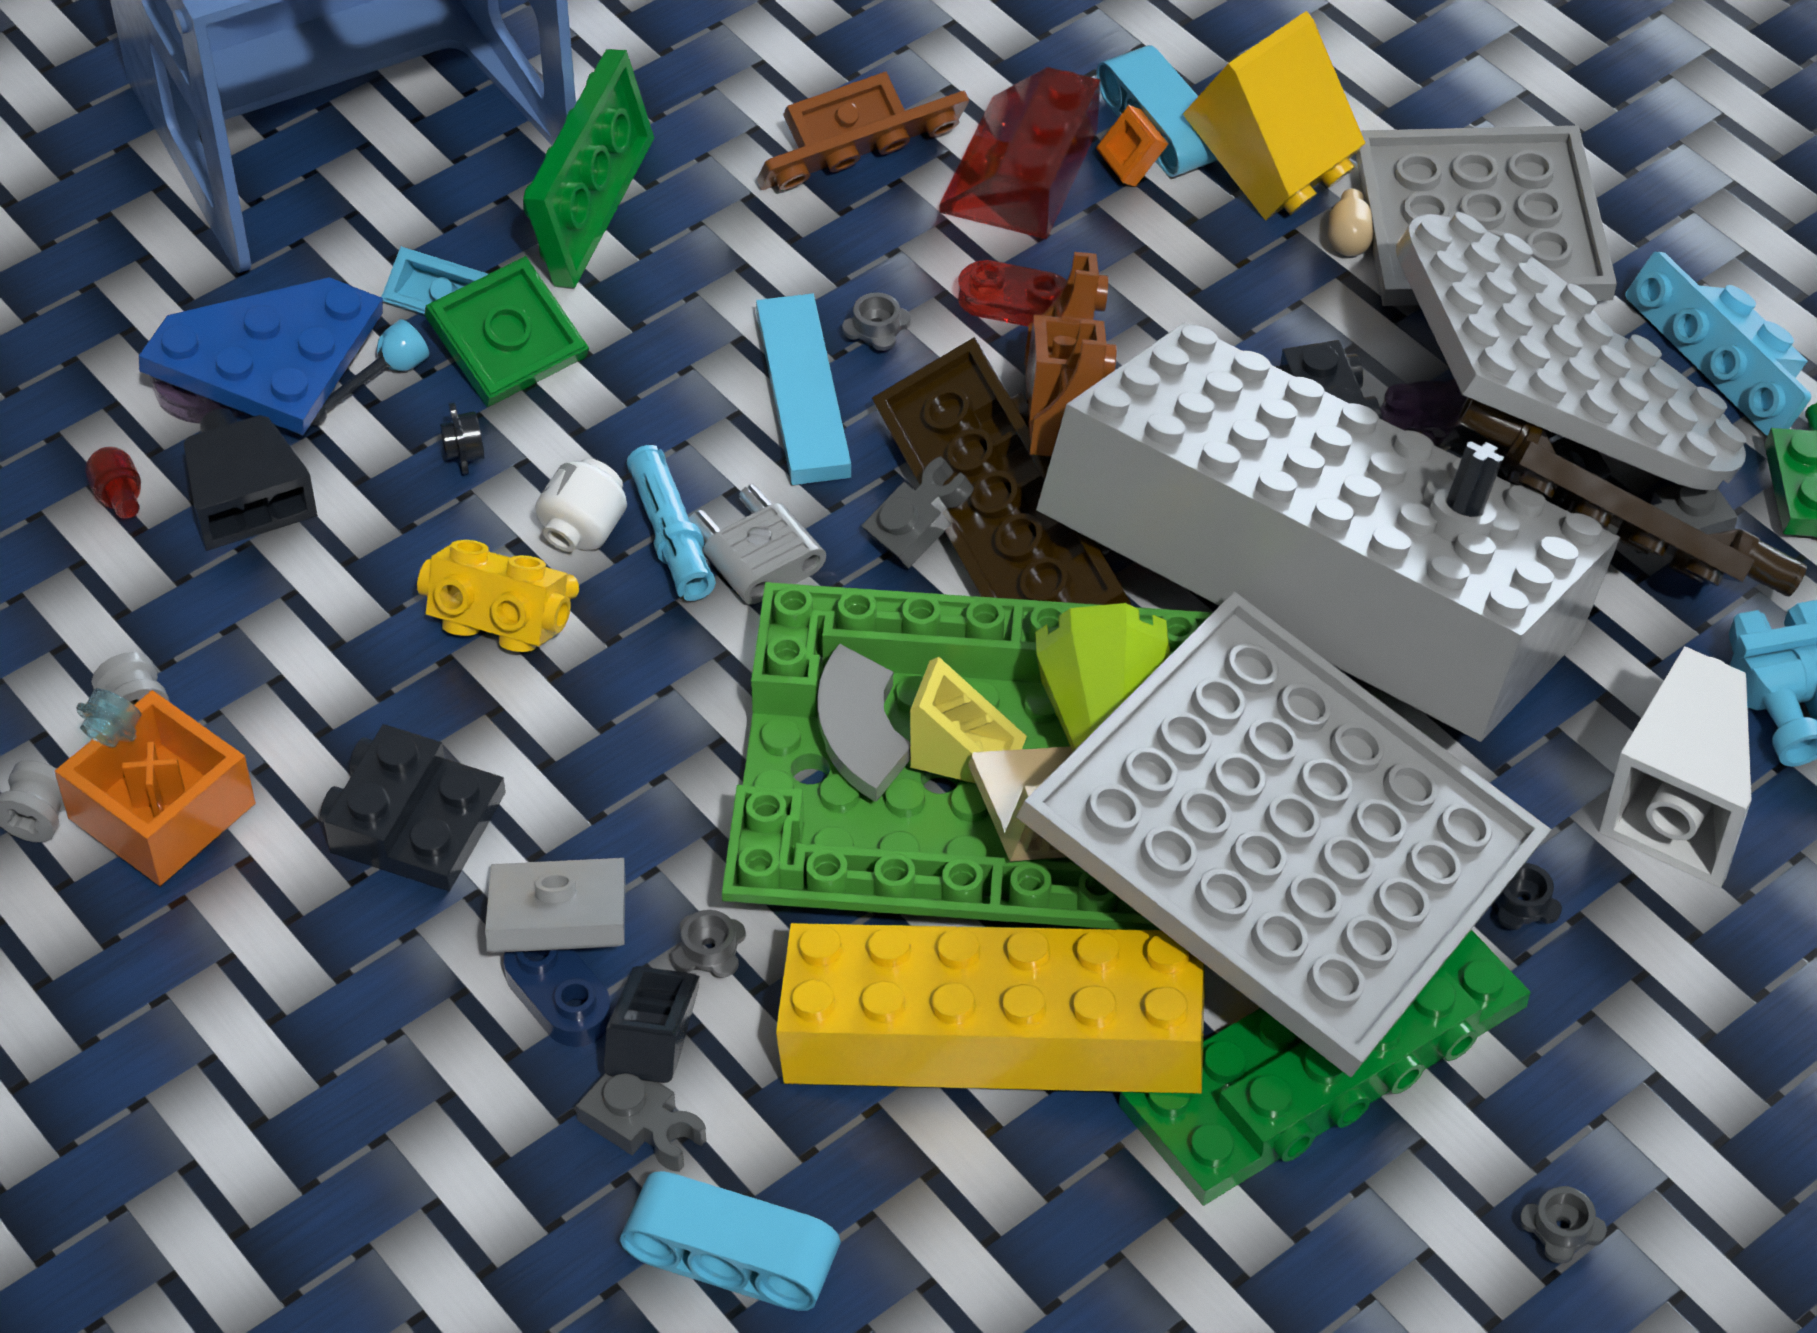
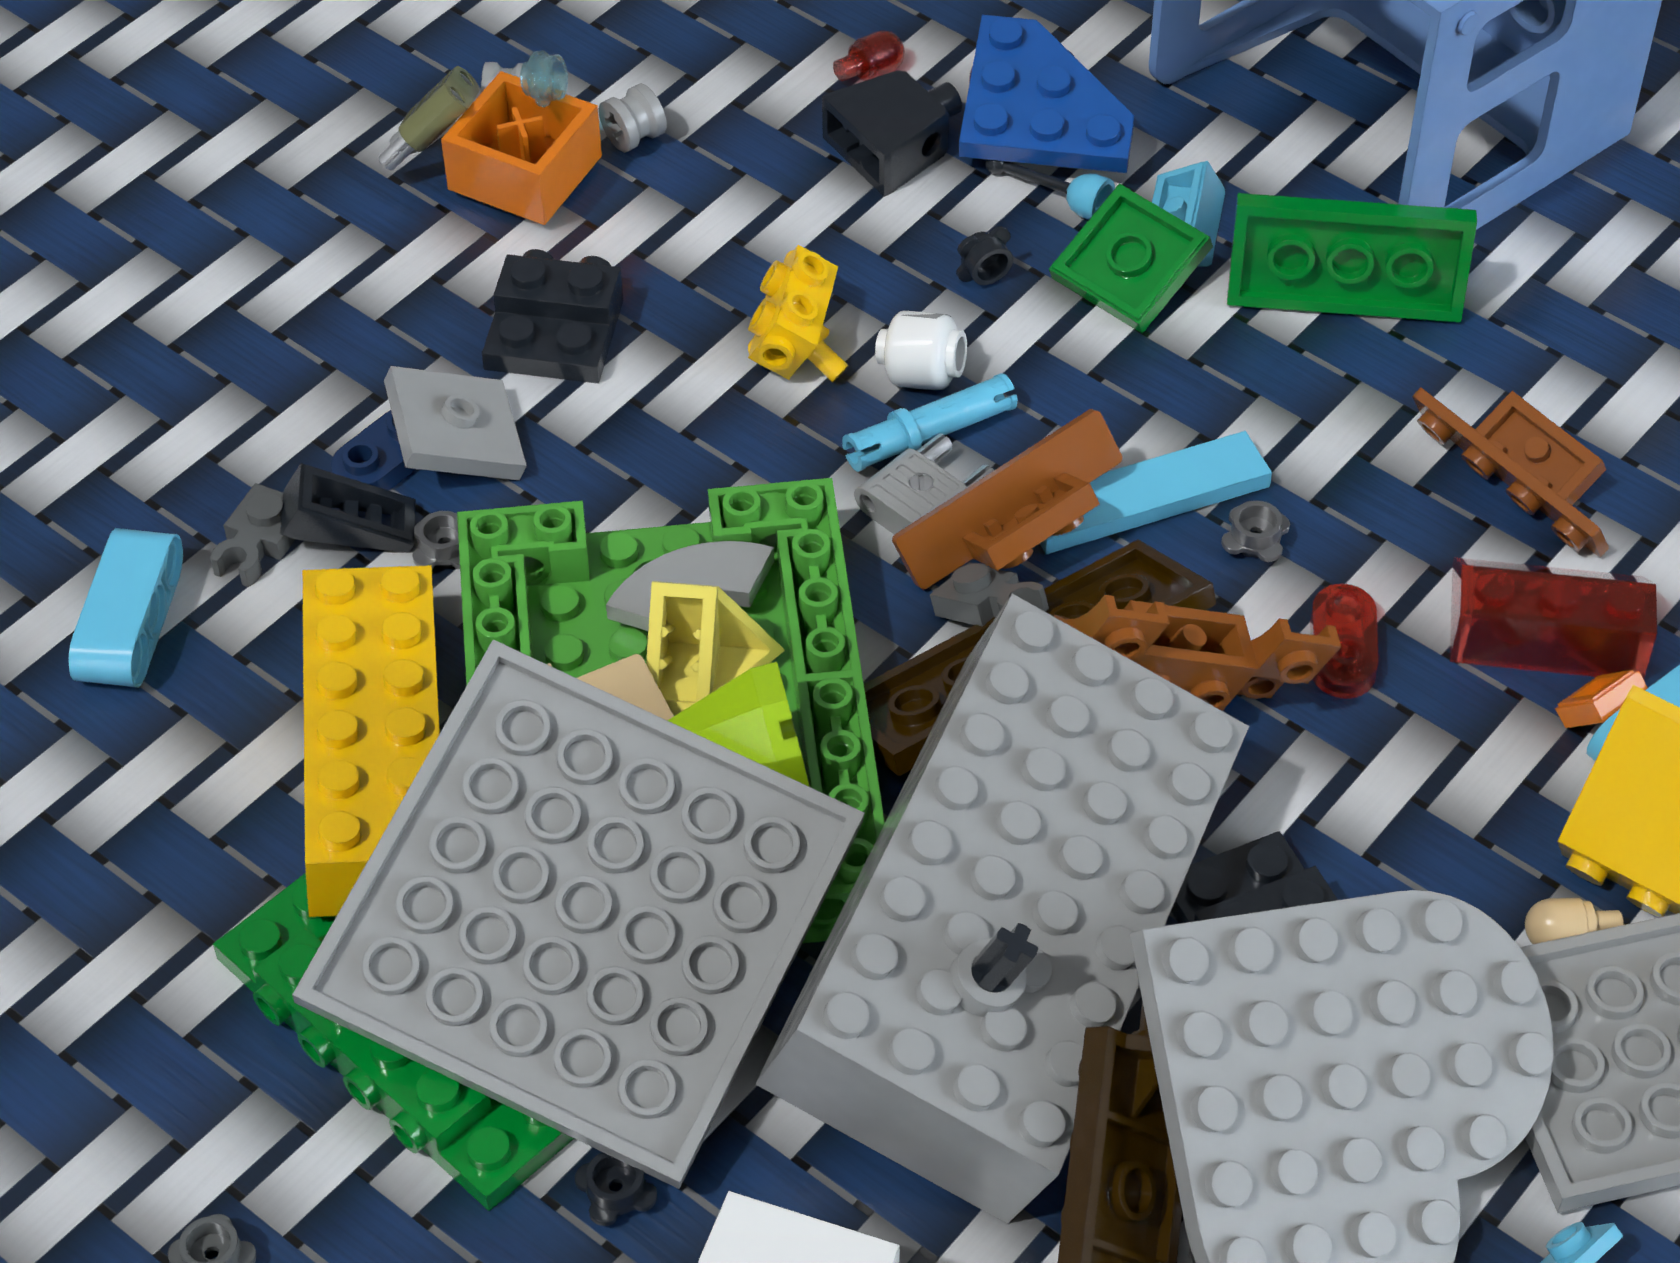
camera: 80 degrees right, 0 degrees up
none -> olive piece [379,66,480,170]
none -> dark orange bracket [892,409,1123,589]

